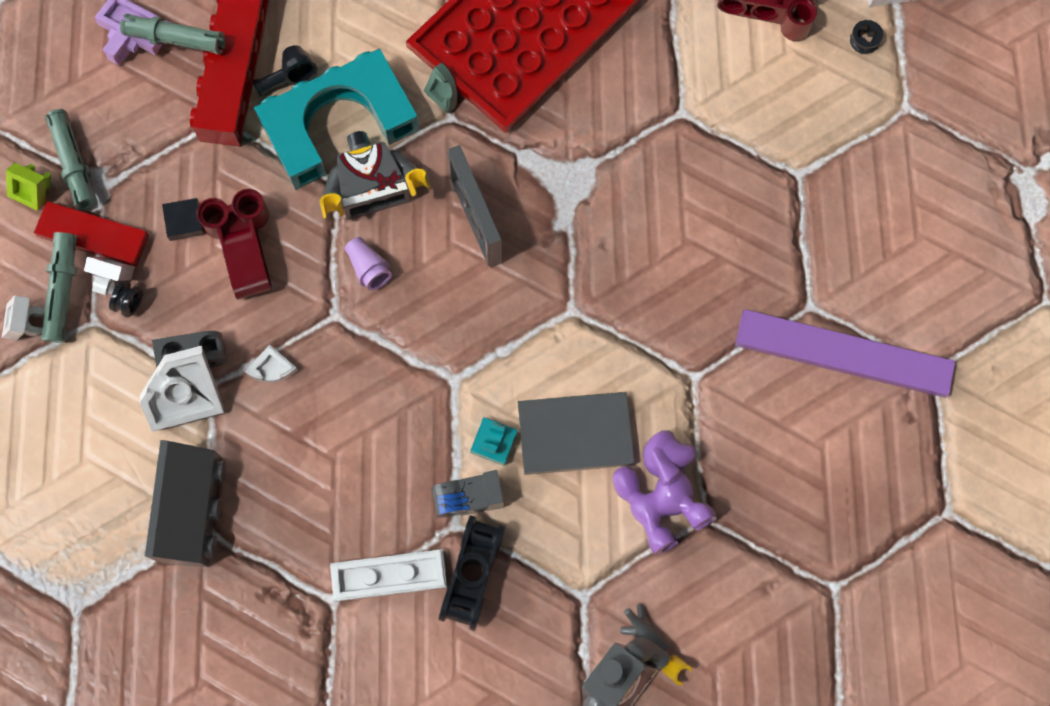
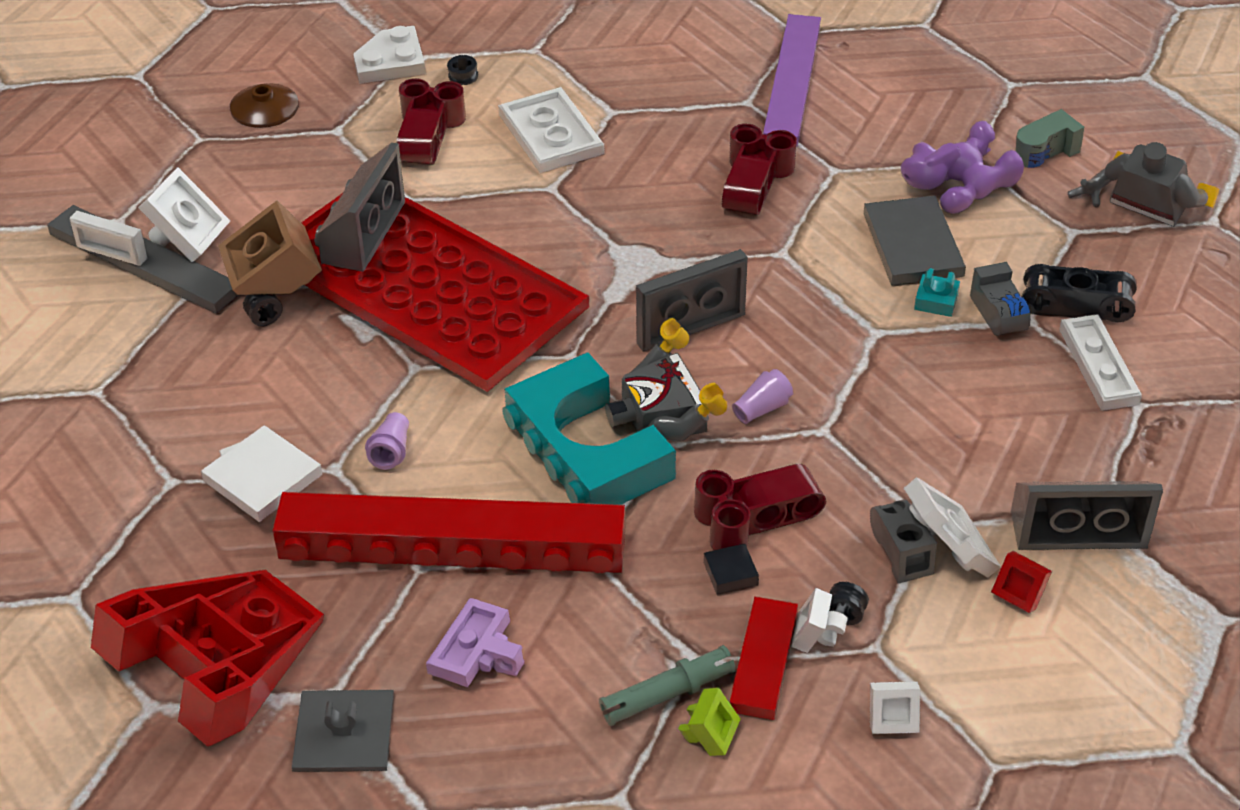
camera: 90 degrees left, 30 degrees down
sand green pin [40,232,78,343] -> none
sand green pin [120,13,226,55] -> none
white tile [245,345,298,383] -> none
black bar [253,45,318,96] -> none
sand green tile [424,63,457,113] -> none
none -> white tile [498,87,604,173]
none -> dark red piece [722,123,797,215]
none -> red tile [991,551,1052,613]
none -> sand green leg [1015,109,1085,168]

